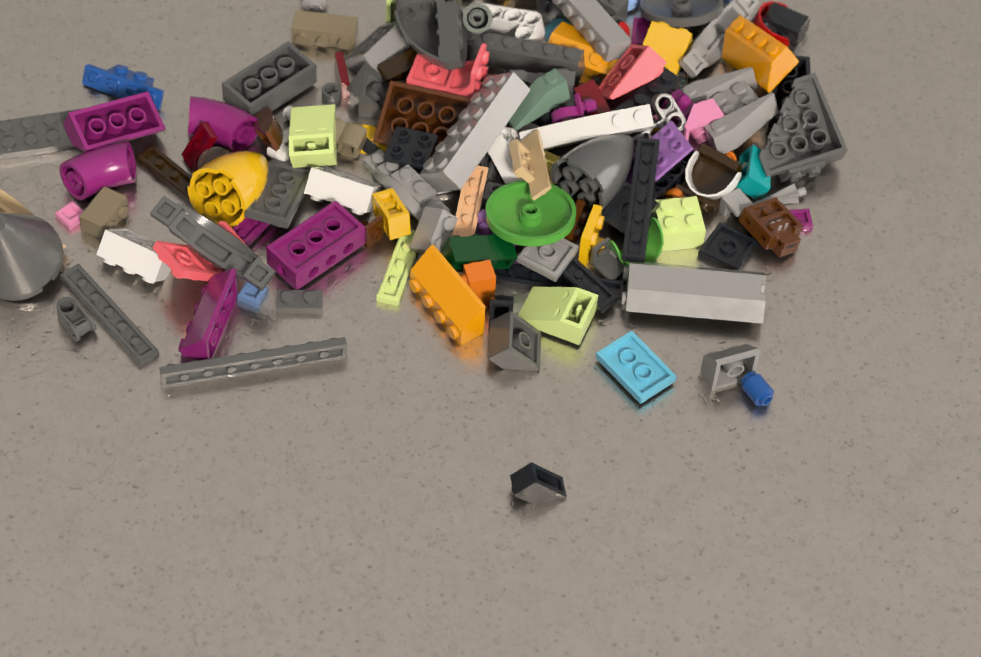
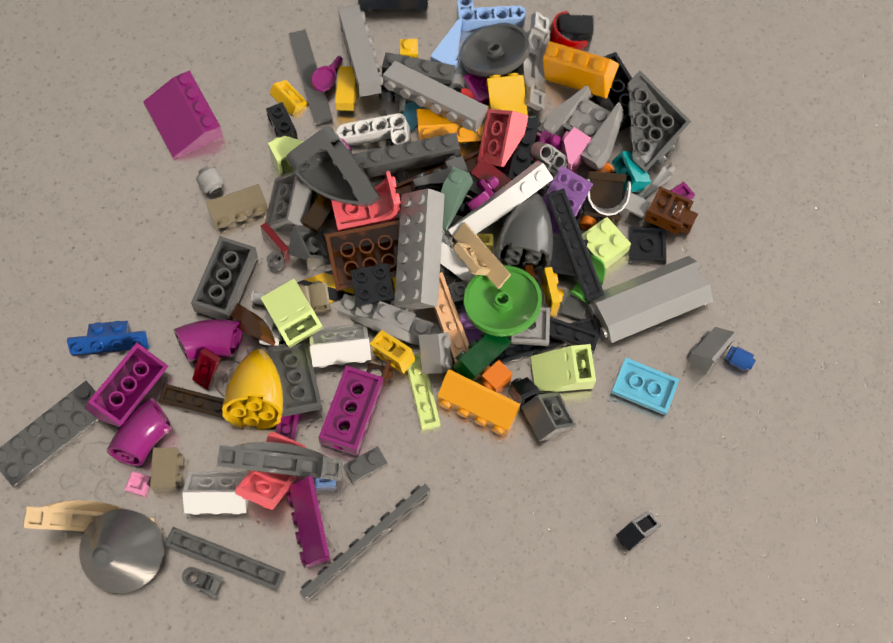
camera: 30 degrees left, 15 degrees up
pearl dark grey plant [462,3,493,33] -> none

